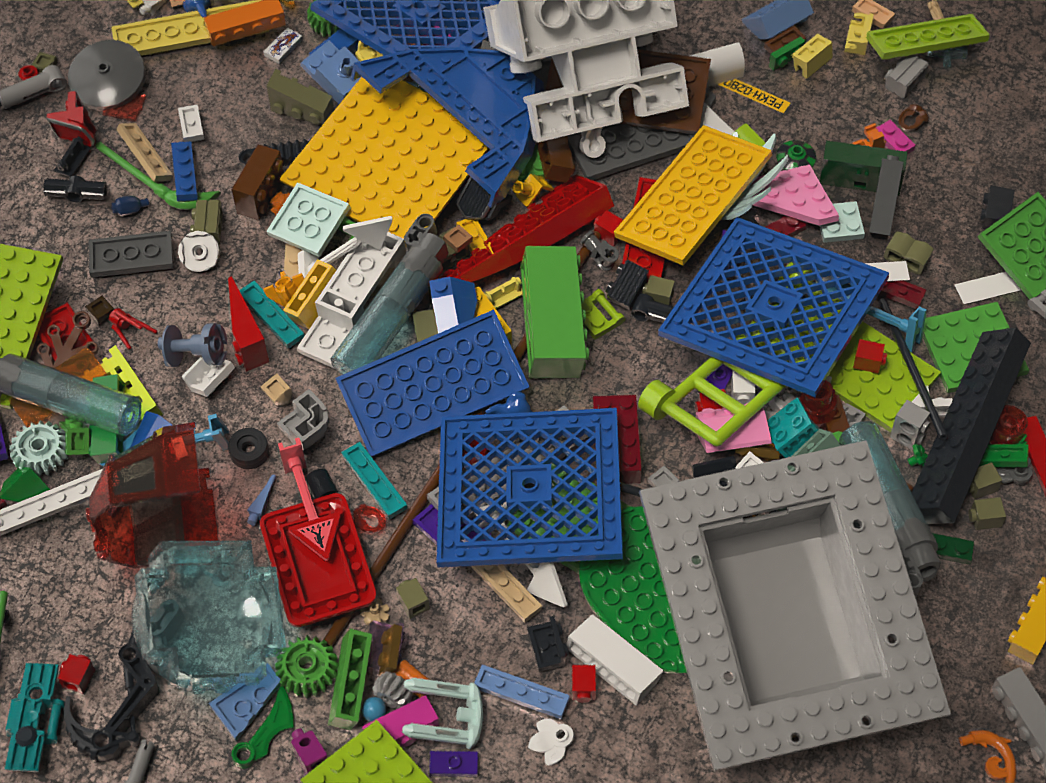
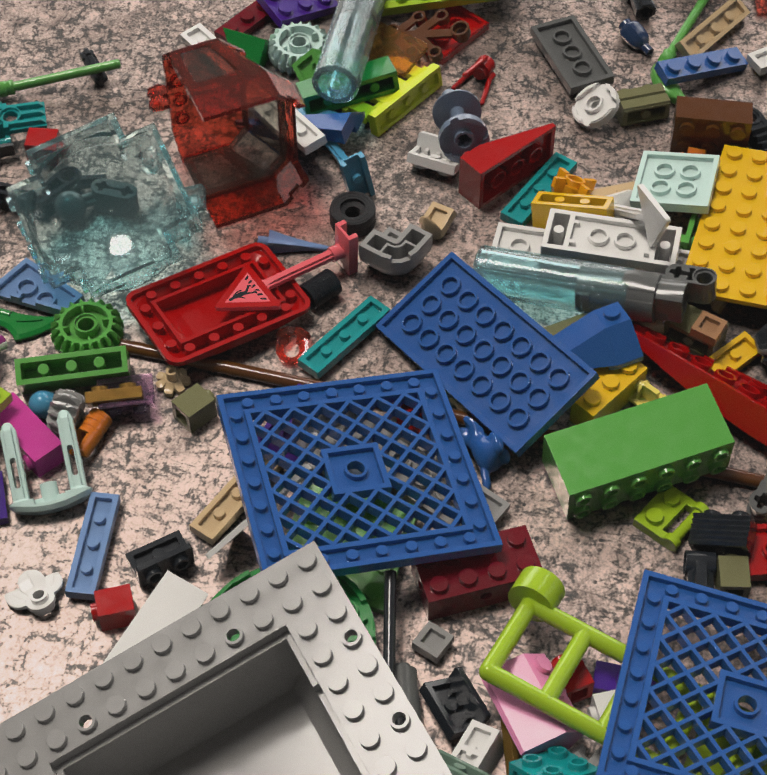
camera: 75 degrees right, 5 degrees down
dark brown plate [85,295,115,324] -> none

